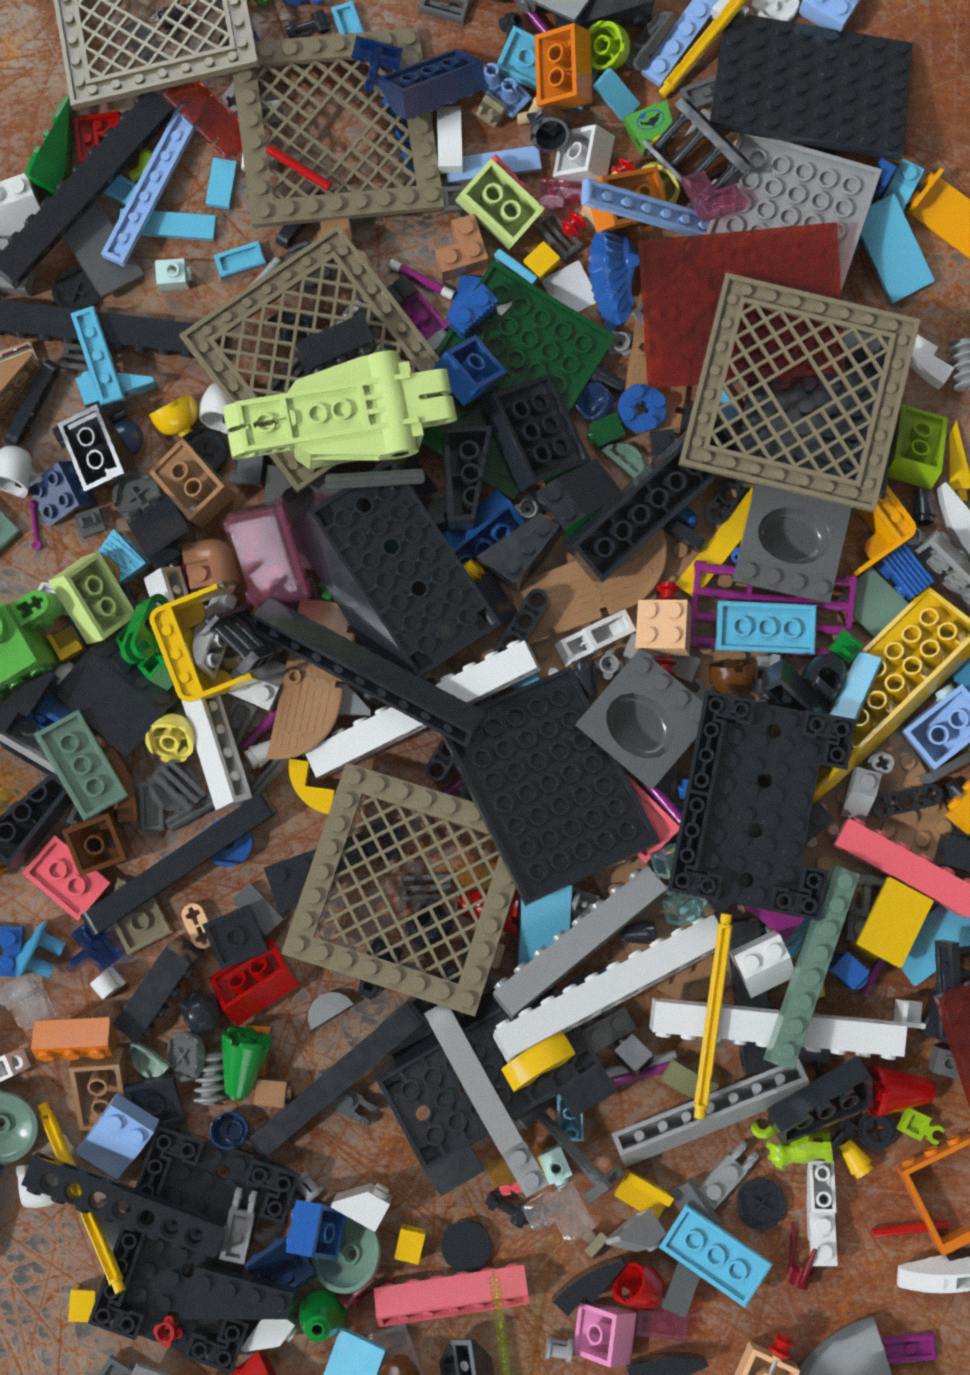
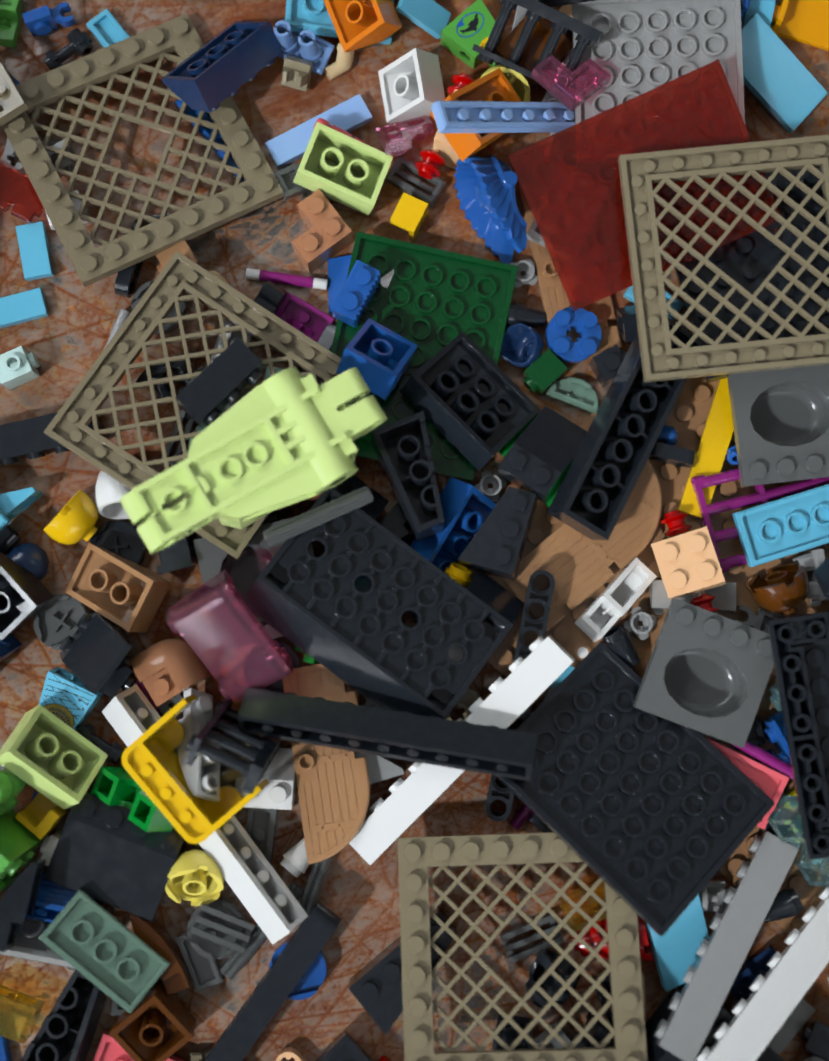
camera: 25 degrees left, 0 degrees up
dark grey tile [75,507,107,539] -> none
green piece [120,594,169,664] -> none
medium azure tile [213,241,267,280] -> none
dark grey tile [232,883,284,936] -> none
magenta bar [240,708,277,751] -> none
red bar [266,144,332,191] -> none
yellow brick [289,759,336,814] -> none
clear blue plate [351,35,403,92] -> none
black gear [364,822,403,861] -> none
white slope [437,106,463,174] -> none
medium azure tile [494,249,537,286] -> none
black piece [527,106,571,153] -> none
white sticker [542,260,597,312] -> none
black beam [704,477,747,526] -> none

